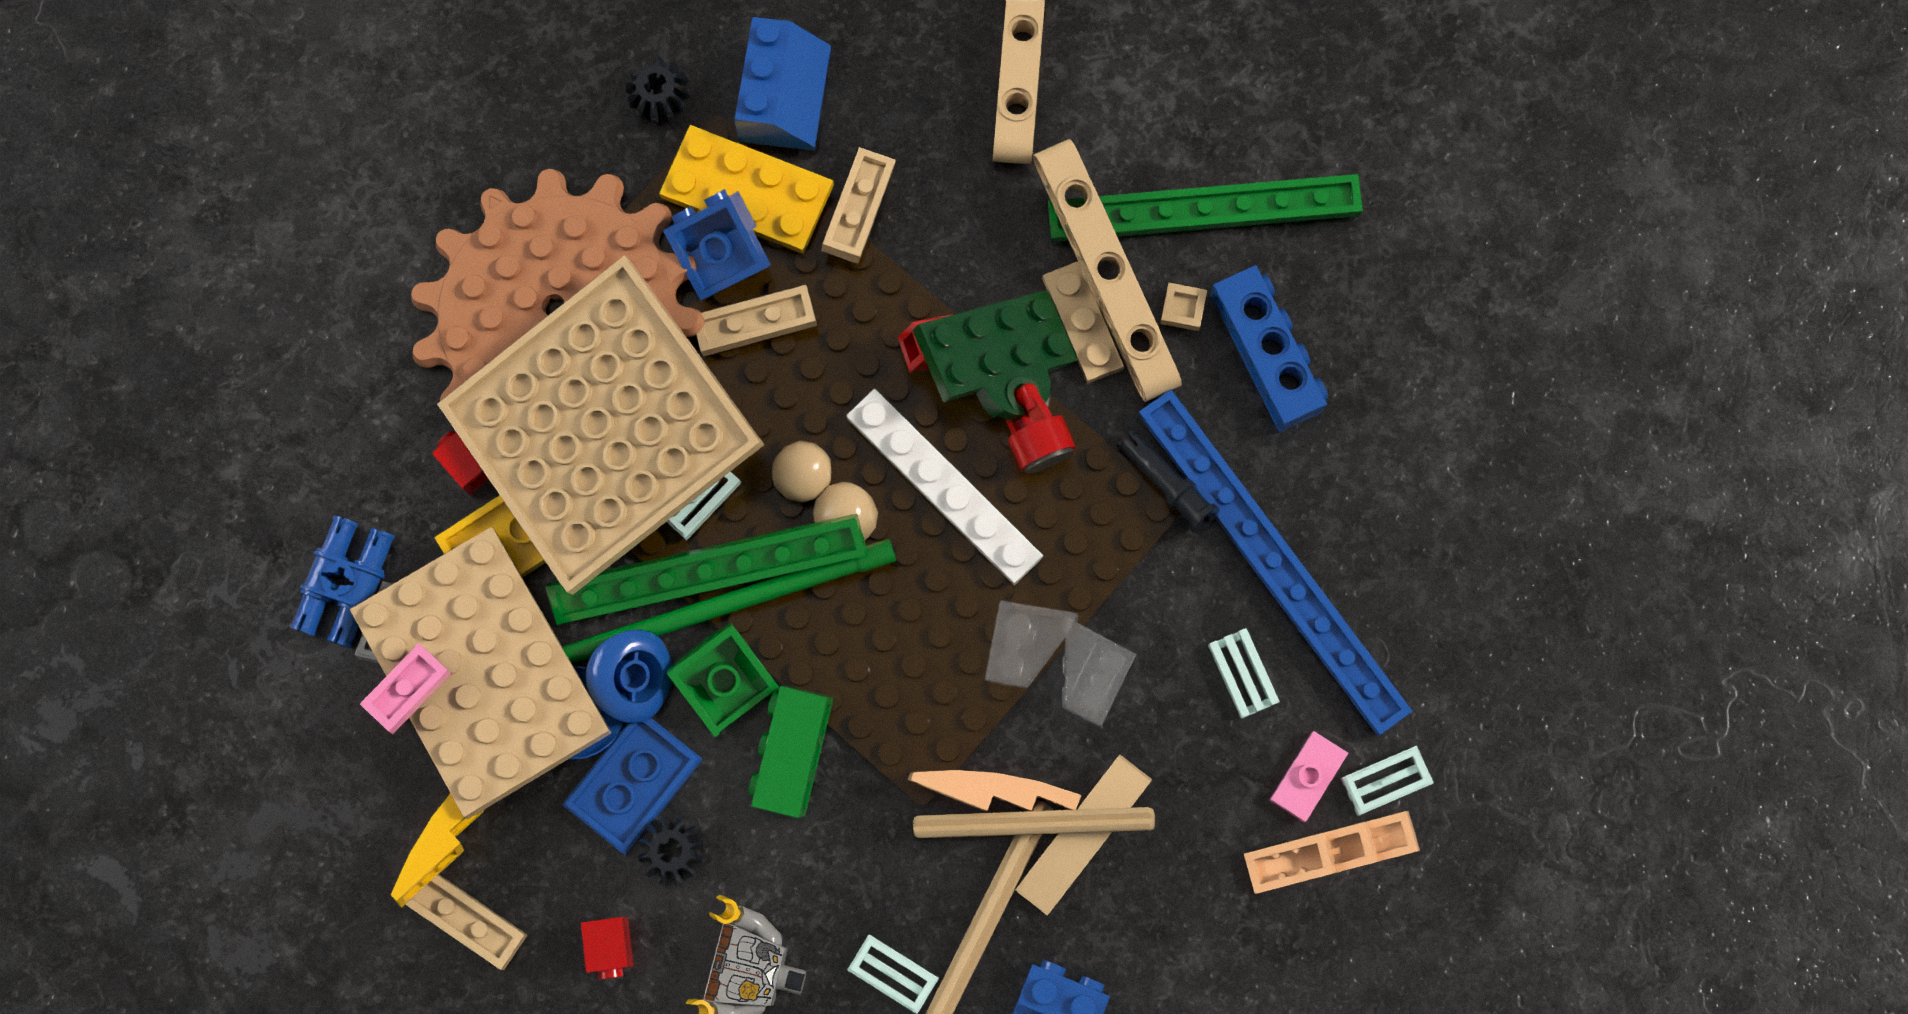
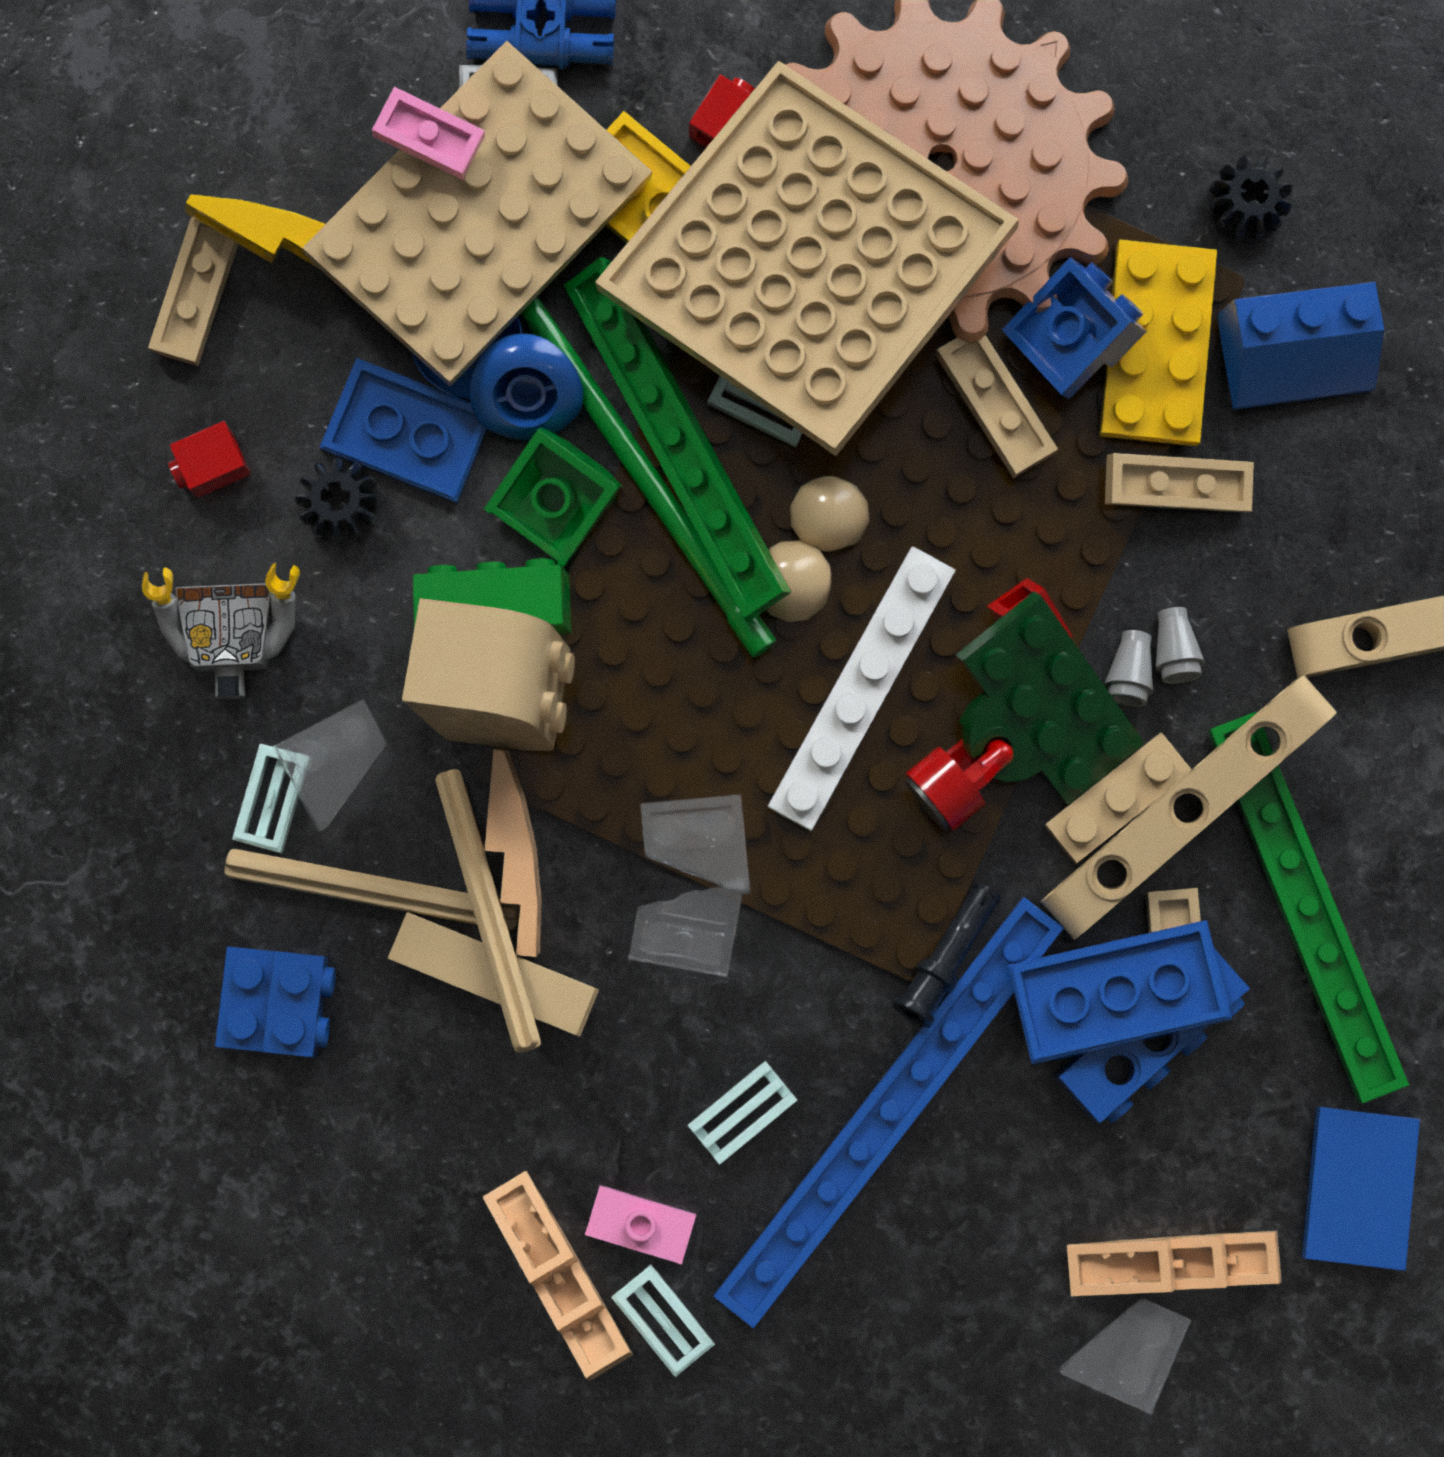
camera: 65 degrees right, 5 degrees up
none -> clear wing [273,699,387,831]
none -> tan brick [402,598,575,751]
none -> blue tile [1008,920,1232,1066]
none -> clear wing [1059,1297,1191,1414]
none -> light nougat slope [1067,1231,1282,1296]
none -> light grey cone [1104,630,1153,707]
none -> light grey cone [1155,607,1205,684]
none -> blue tile [1302,1107,1420,1271]

